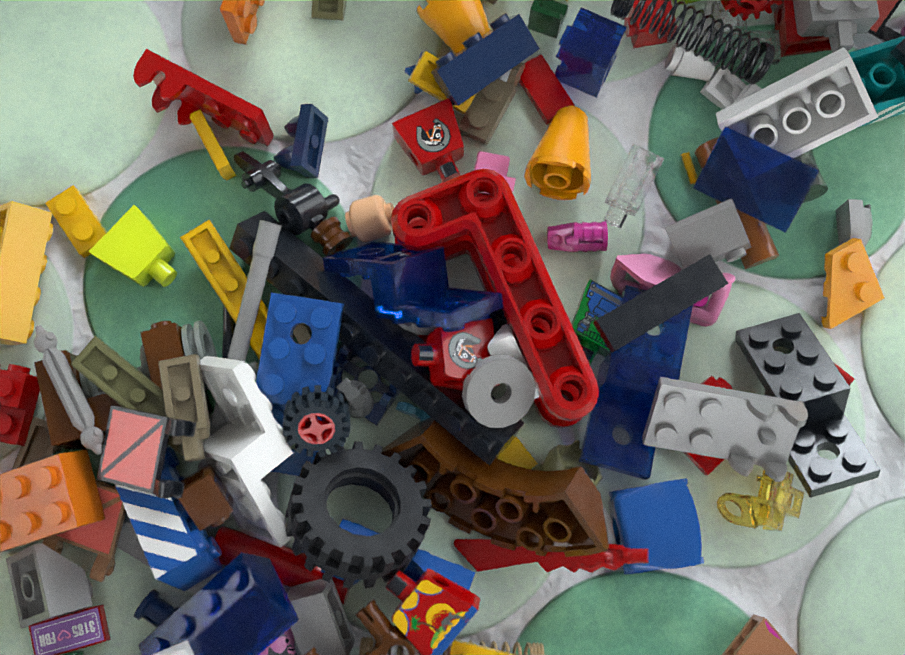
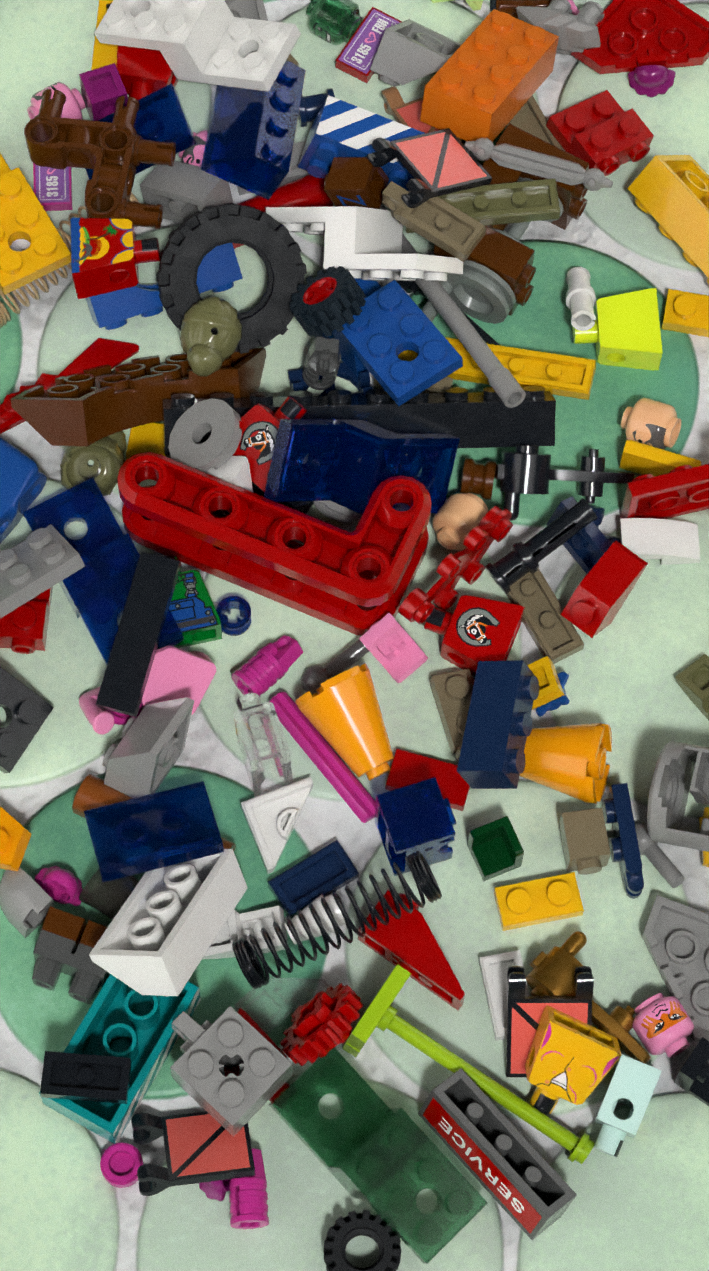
camera: 135 degrees right, 10 degrees down
yellow leg [681,151,699,184] -> none
none -> dark grey hips [32,906,110,1004]
none -> dark pink piece [34,866,84,906]
none -> olive piece [180,296,242,377]
none -> clear blue bush [216,596,251,636]
none -> white tile [241,777,313,874]
none -> dark blue tile [268,840,359,919]
none -> dark pink axle [269,692,380,823]
none -> dark grey bar [301,639,370,695]
none -> red plant [398,506,513,624]
none -> black pin [485,498,598,594]
none -> dark tan tile [493,562,584,664]
none -> red slope [560,540,648,638]
none -> white pin [565,267,596,331]
none -> white slope [620,518,700,565]
none -> light nougat head [621,398,681,450]

